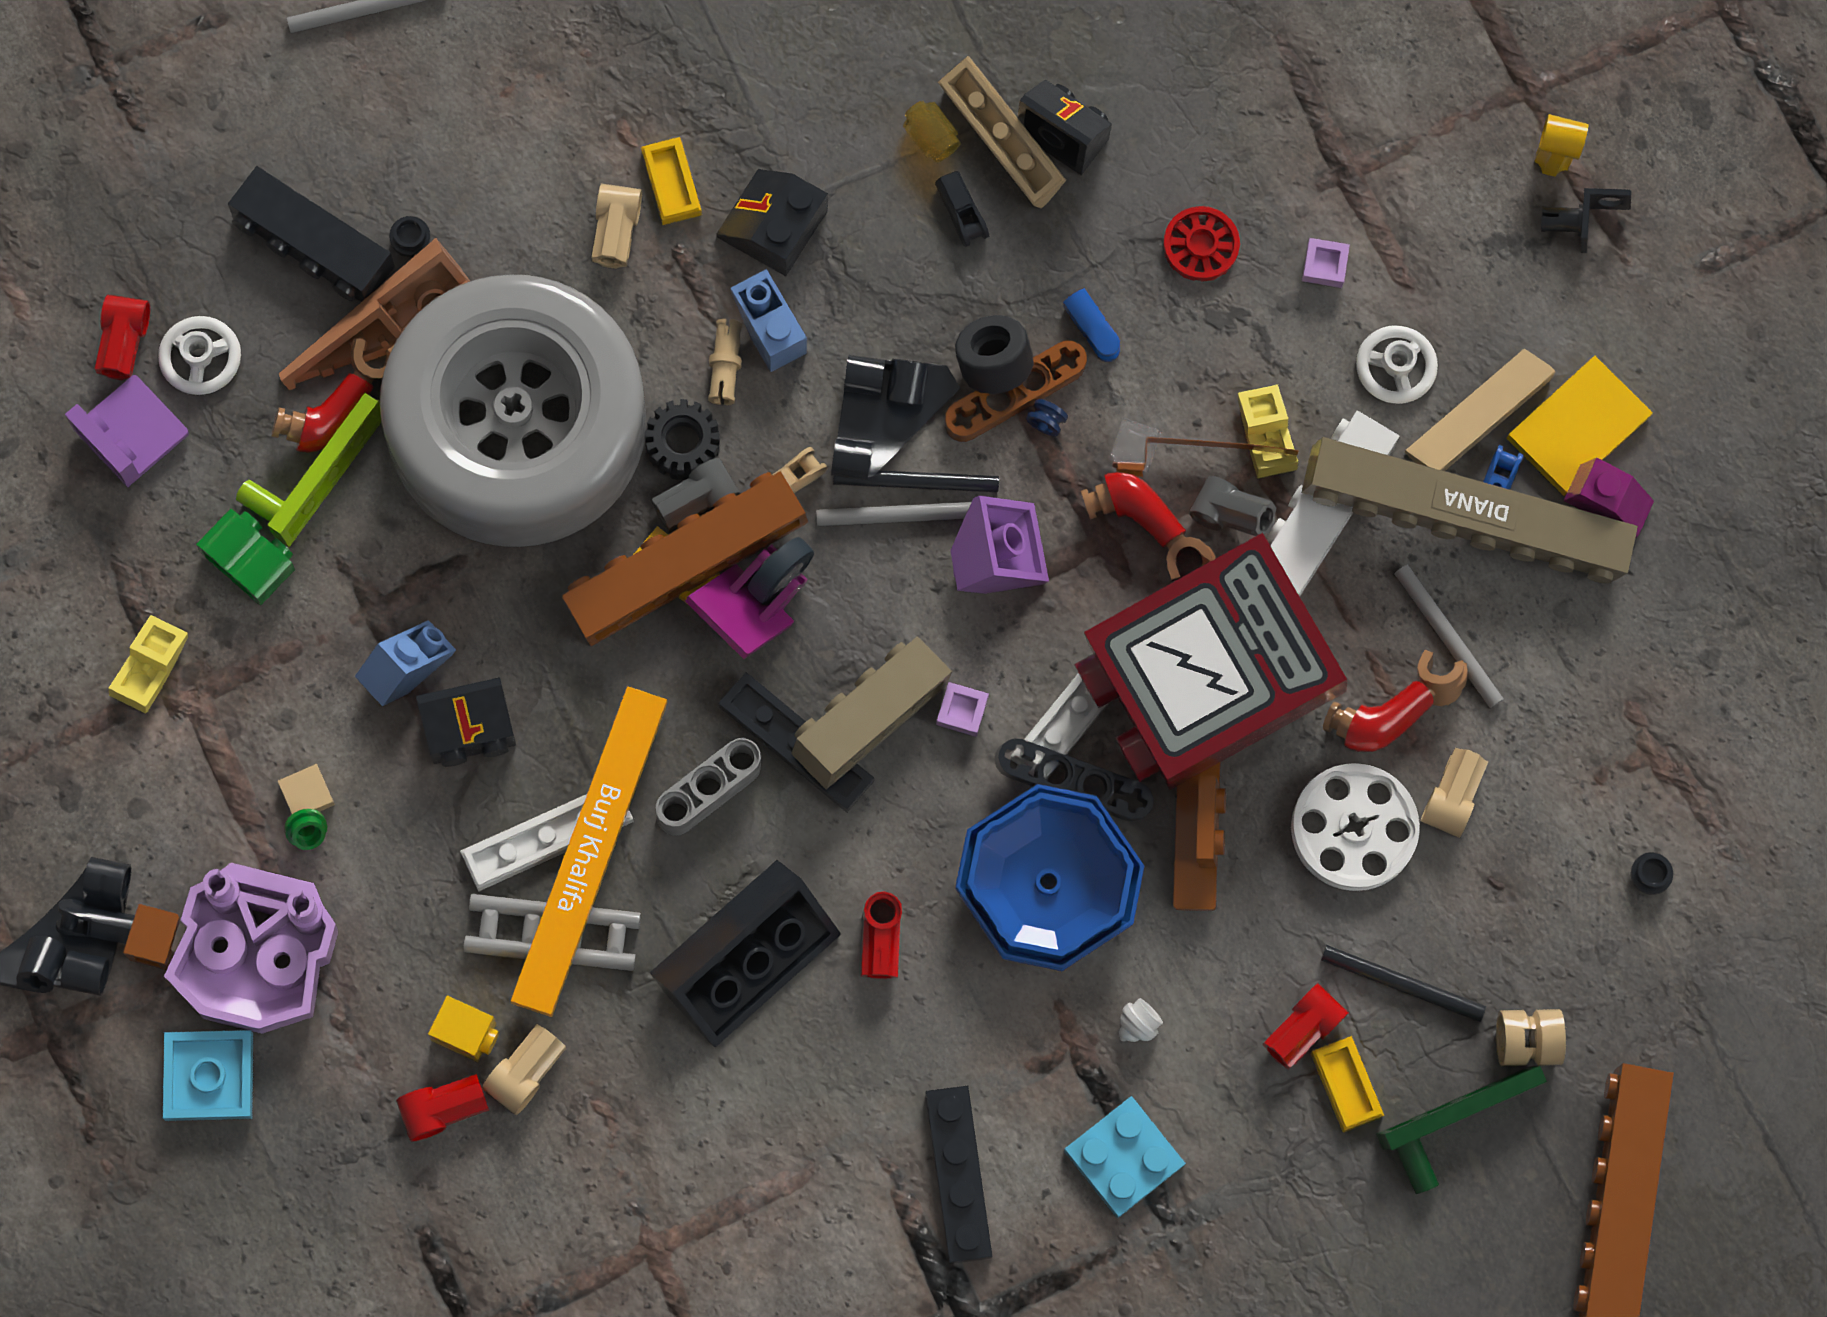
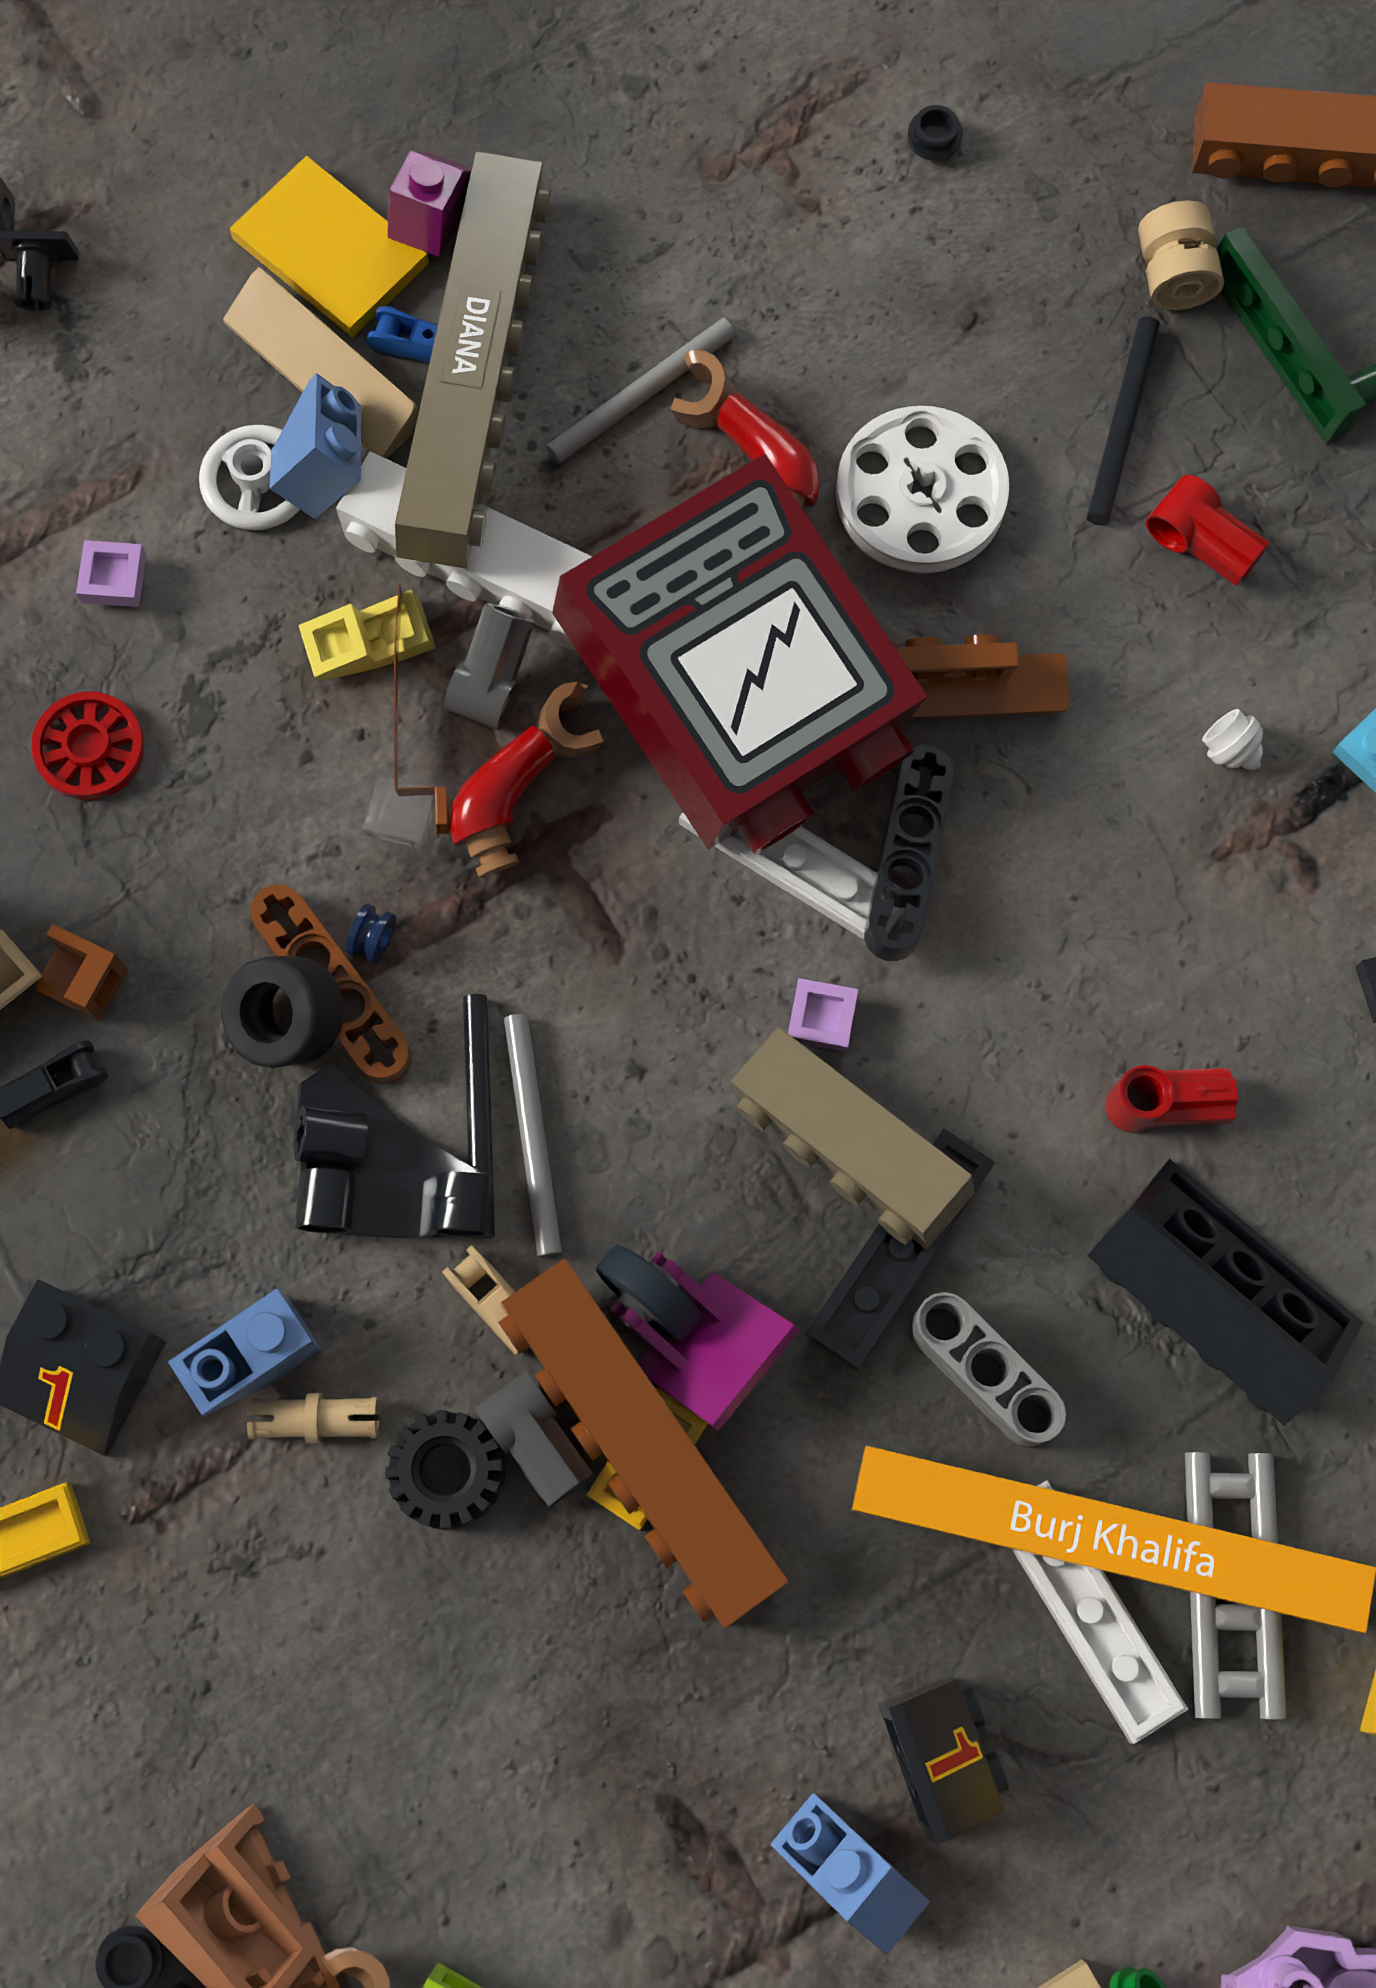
camera: 90 degrees left, 0 degrees up
light grey wheel [380,274,646,547] -> none
tan piece [592,183,642,269] -> none
medium lavender slope [950,496,1049,594] -> none
blue rock [955,784,1144,971] -> none
blue bar [1063,288,1120,362] -> none
yellow tile [1311,1036,1384,1132] -> none
tan piece [1420,748,1488,838] -> none
none -> dark orange panel [35,924,128,1022]
none -> medium blue slope [270,374,361,519]

